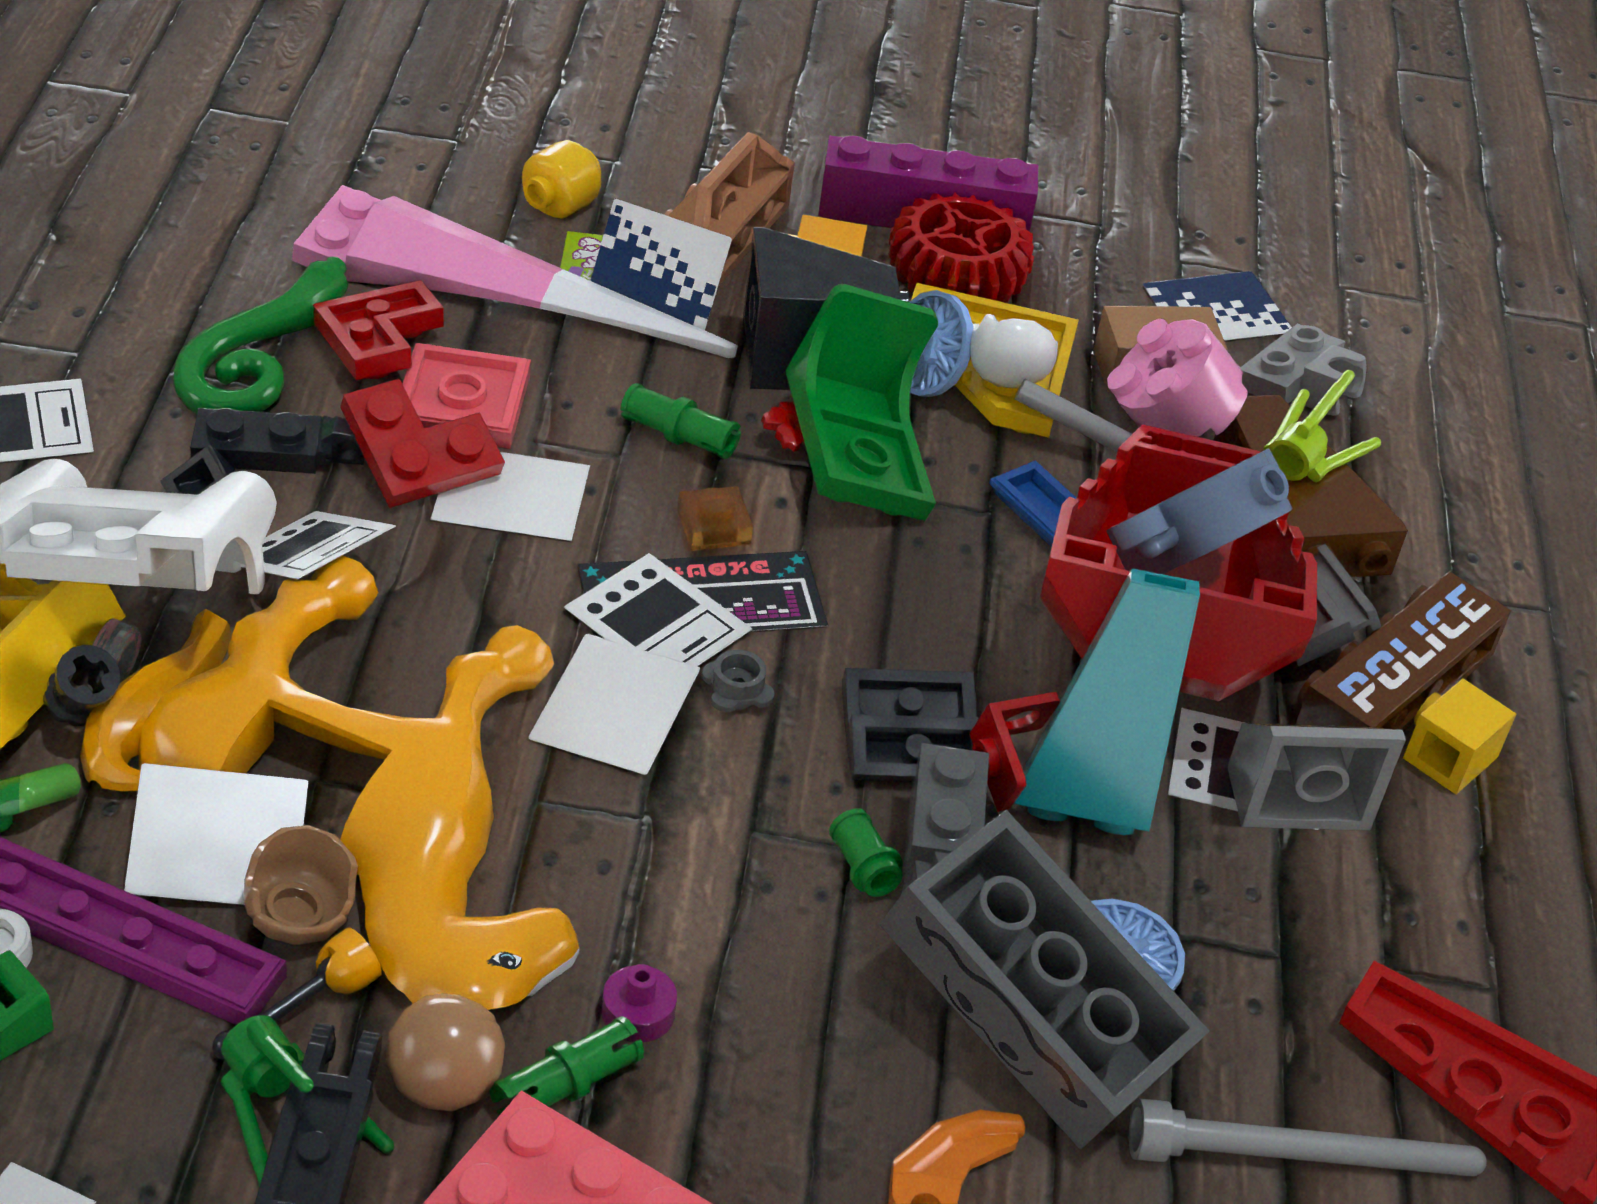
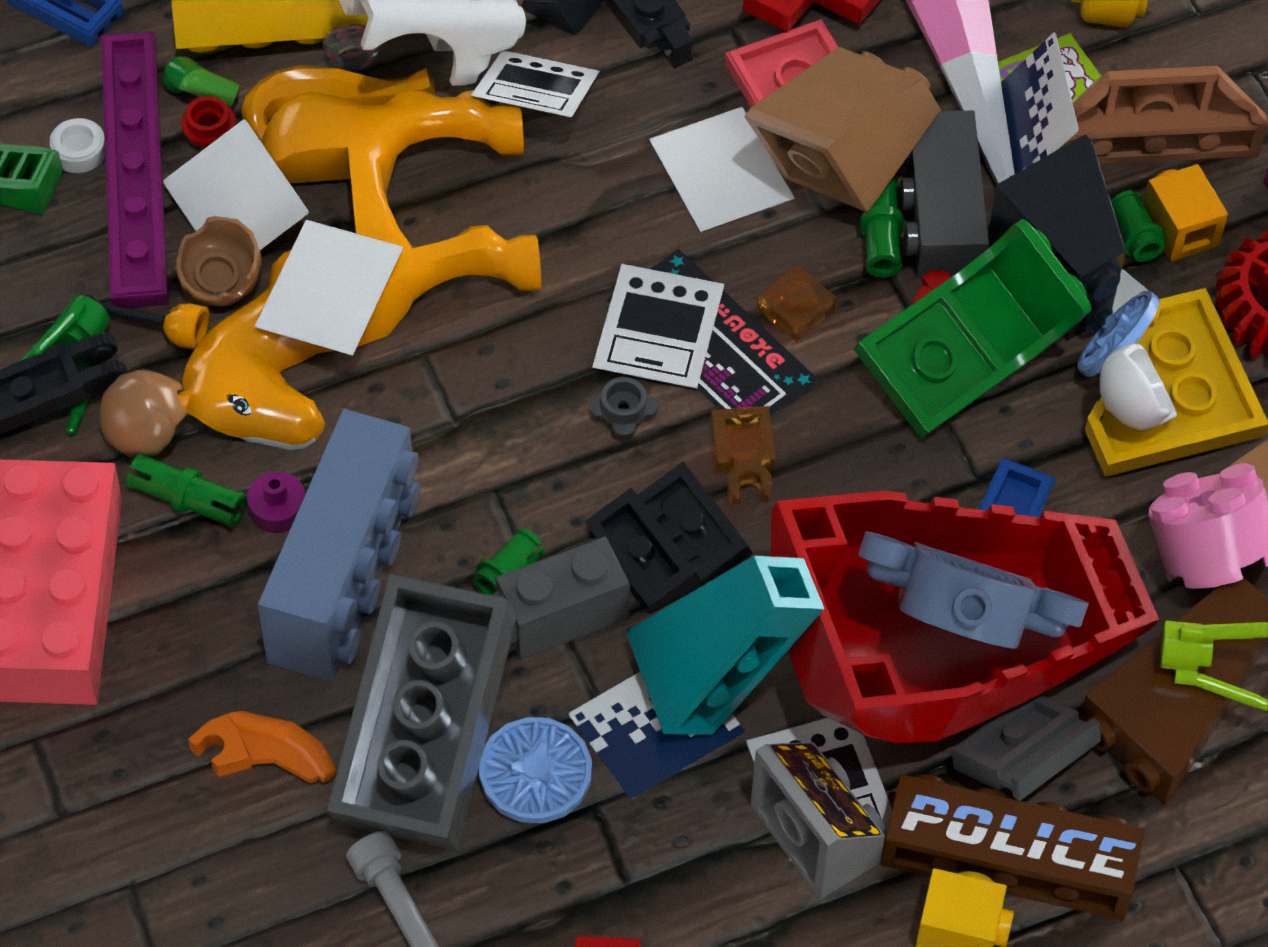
camera: 65 degrees right, 15 degrees up
black bush [43,645,120,726] -> none
red plate [340,379,505,508] -> none
white sticker [529,634,700,775] -> none
red bracket [969,692,1060,812] -> none
light grey bar [1014,379,1132,452] -> none
none -> red plate [181,96,236,148]
none -> white sticker [254,220,403,356]
none -> sand blue brick [258,408,421,683]
none -> dark blue sticker [569,672,745,799]
none -> clear orange plate [711,406,775,505]
none -> medium nougat slope [744,47,941,213]
none -> dark grey brick [900,110,989,278]

